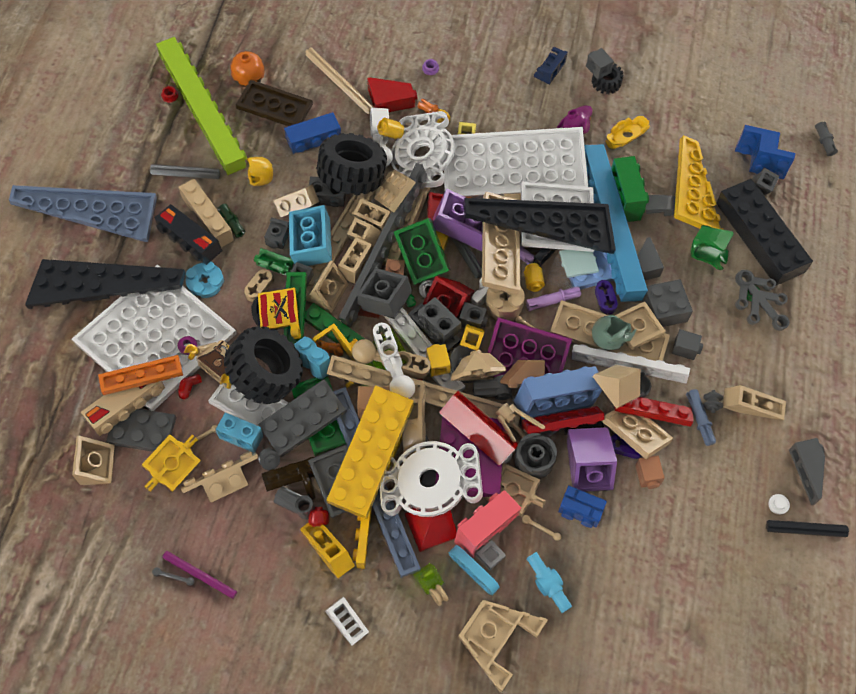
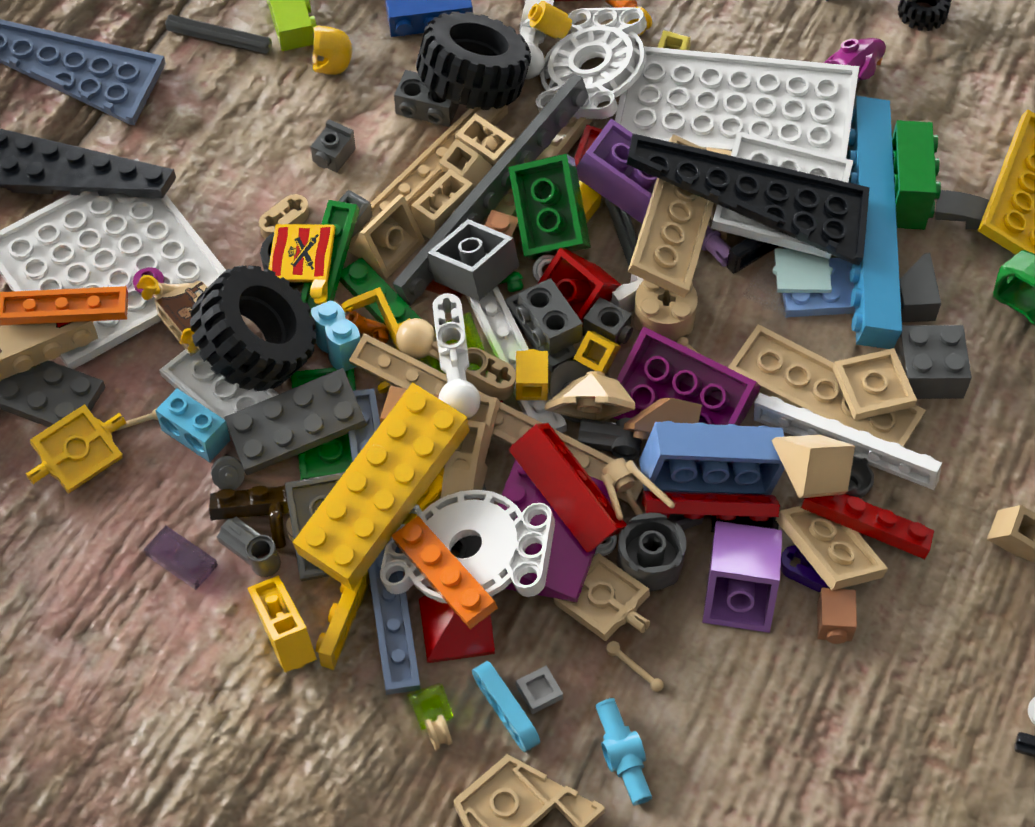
camera: 15 degrees right, 5 degrees down
dark grey hinge [152,567,194,586] -> none
black brick [154,204,223,265] -> none
magenta bar [162,551,237,599] -> none
red arm [178,374,202,399] -> none
tan arch [179,179,234,248] -> none
tan bracket [181,451,259,503] -> none
medium azure plate [185,261,224,298] -> none
dark green pin [217,203,246,238] -> none
green hinge [254,248,294,276] -> none
tan brick [273,185,319,217] -> none
medium azure brick [289,205,332,266] -> none
red piece [308,507,329,527] -> none
white slope [325,597,369,646] -> none
tan plate [374,169,416,212] -> none
coral wedge [454,490,521,558] -> none
yellow brick [524,263,545,292] -> none
lavender axle [526,286,581,311] -> none
blue brick [558,485,607,528] -> none
sand green helmet [592,315,637,350] -> none
dark purple beam [595,280,618,315] -> none
yellow piece [605,116,650,149] -> none
dark grey brick [671,329,703,360] -> none
sand blue axle [686,389,716,446] -> none
dark grey wheel [703,390,723,413] -> none
none -> clear purple plate [144,526,218,590]
none -> orange plate [391,516,498,629]

